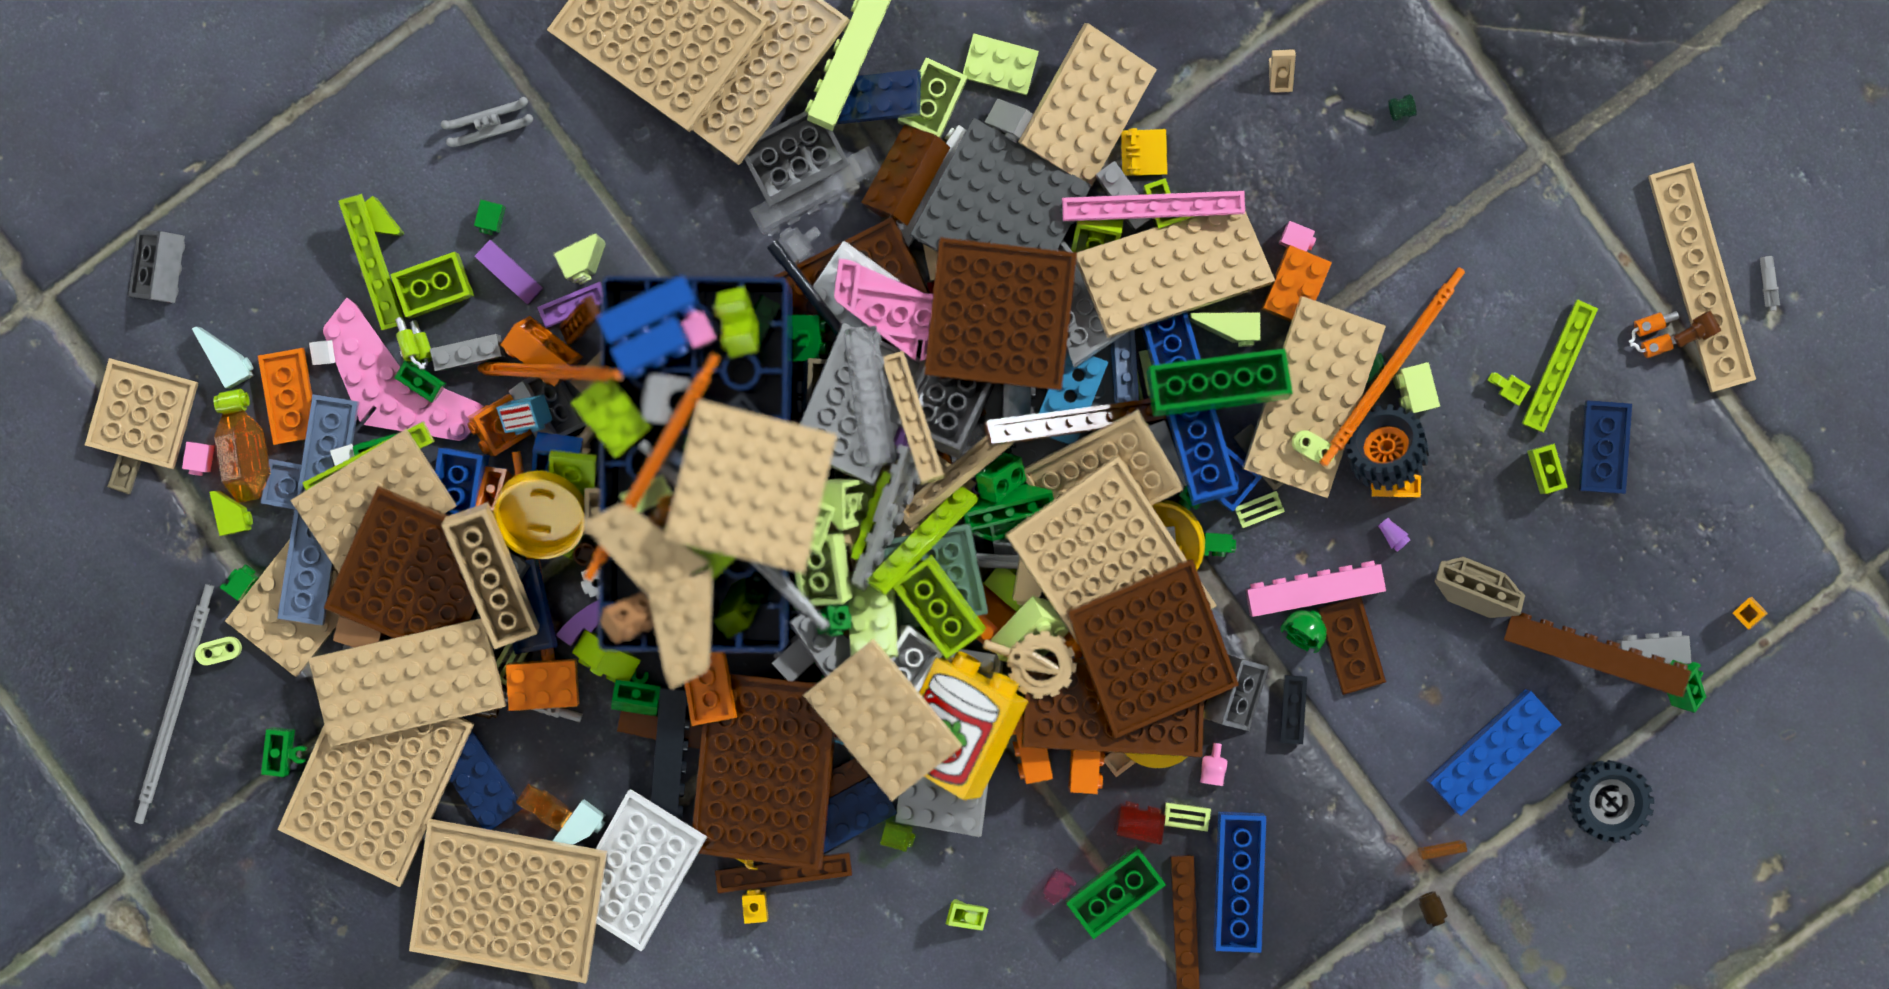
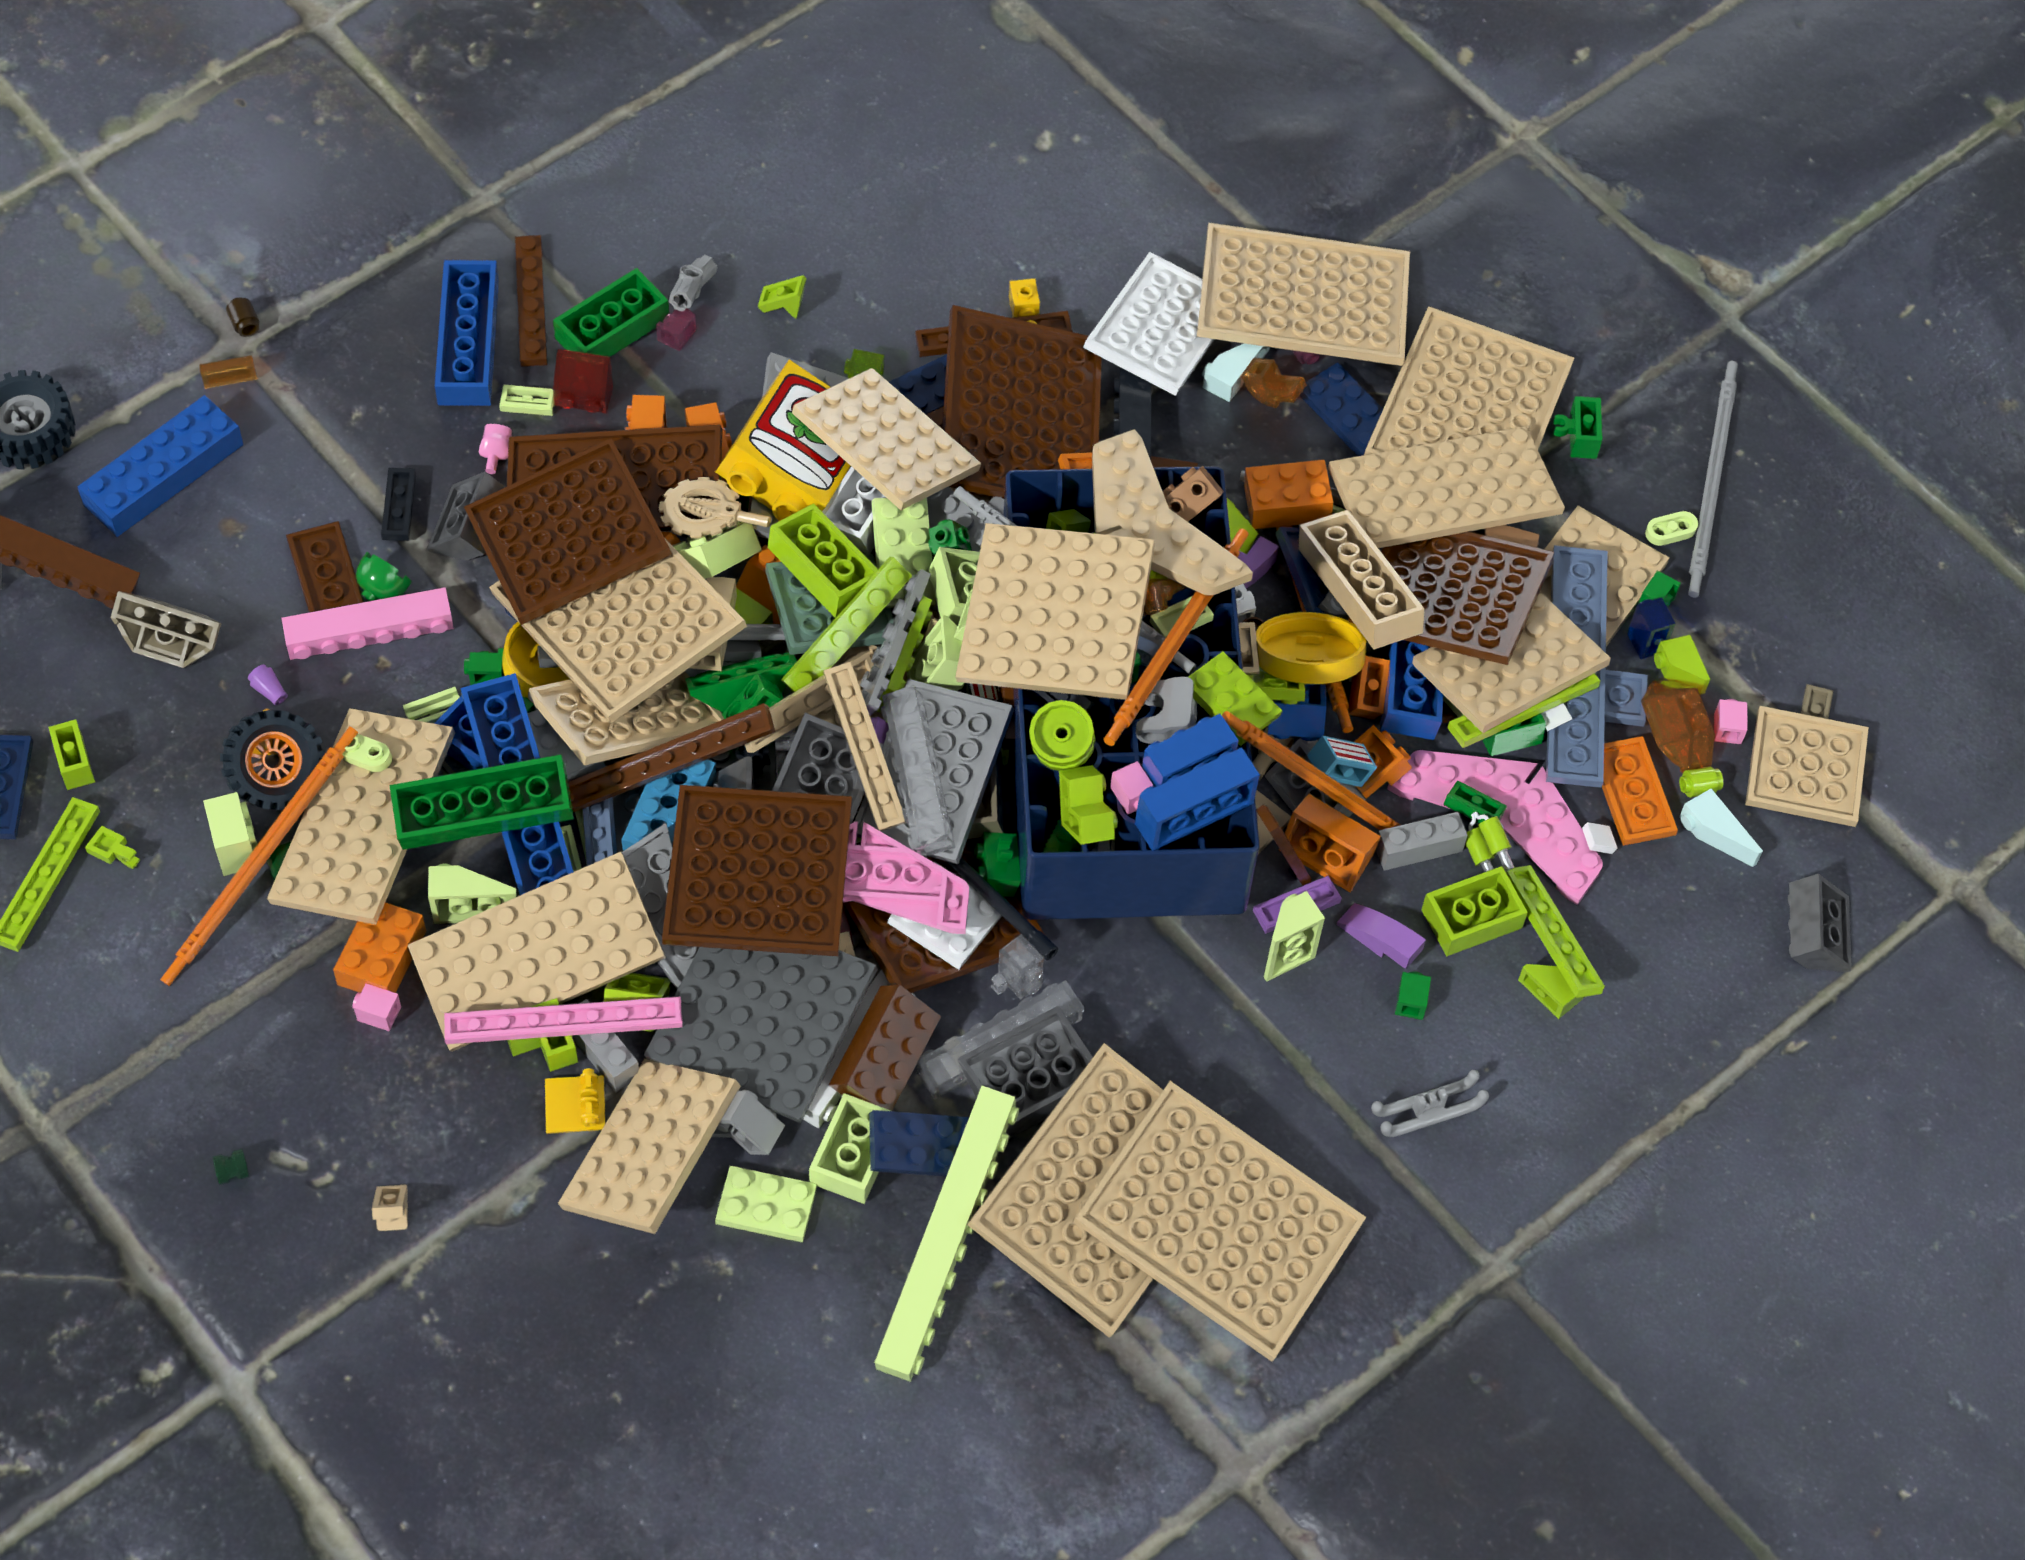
camera: 175 degrees right, 30 degrees down
none -> light grey piece [669,255,717,312]
none -> lime wheel [1029,700,1096,771]
none -> clear blue brick [1627,597,1676,659]

